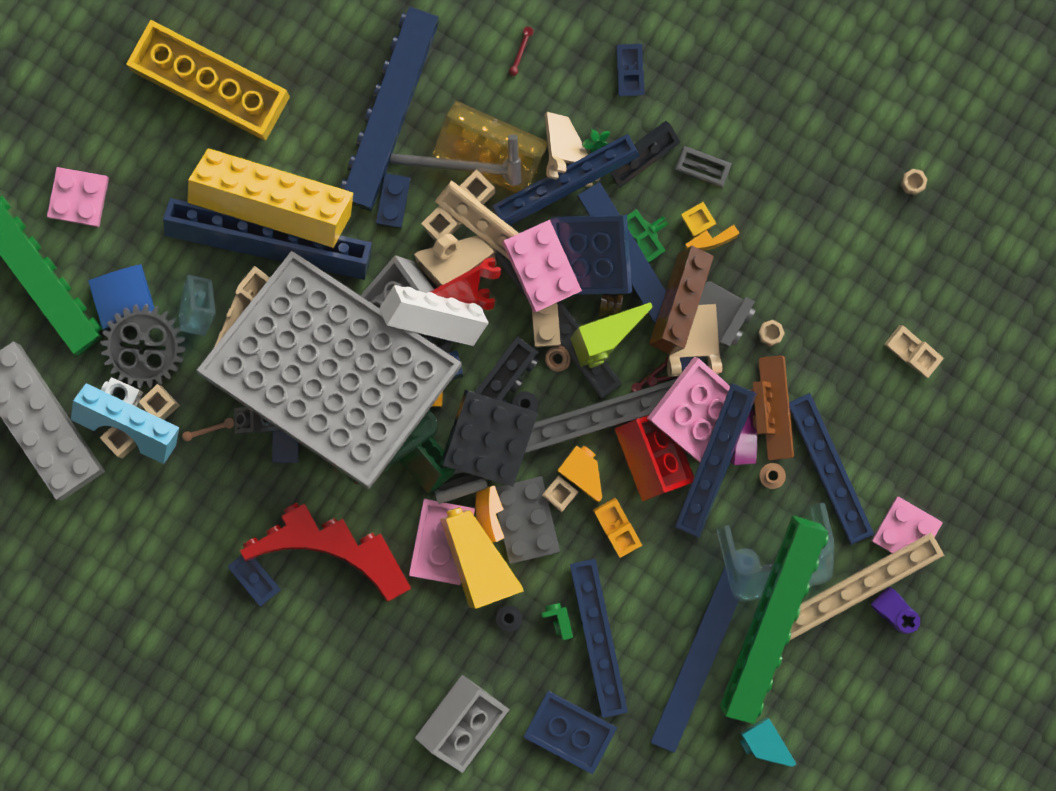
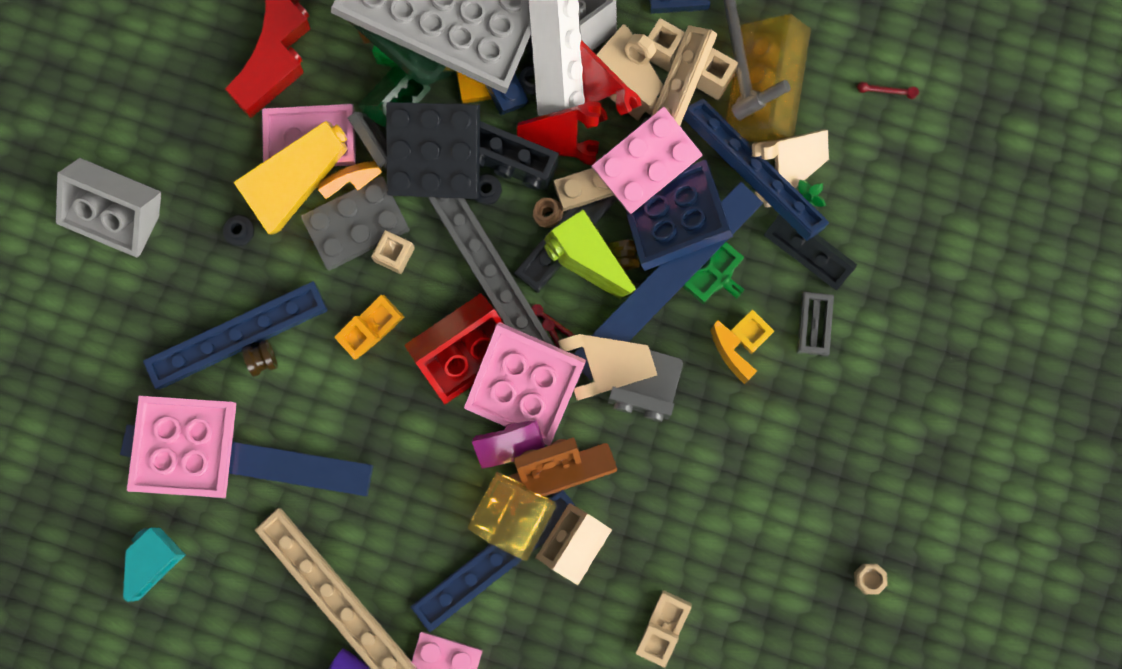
camera: 80 degrees right, 5 degrees down
dark blue plate [523,691,617,774] -> none
green bracket [541,603,573,640] -> none
light orange slope [557,445,602,503] -> none
dark blue slope [616,44,644,96] -> none
reddish brown brick [649,246,714,355] -> none
dark blue tile [675,383,757,538] -> none
clear light blue windscreen [716,503,834,602] -> none
green brick [719,515,828,724] -> none
tan tile [758,320,784,346] -> none
medium nougat plate [759,463,786,489] -> none
none -> bright pink plate [127,396,236,498]
none -> dark brown wheel [242,339,278,377]
none -> clear yellow slope [468,472,556,561]
none -> red flag [517,101,601,165]
none -> brick [536,503,611,585]

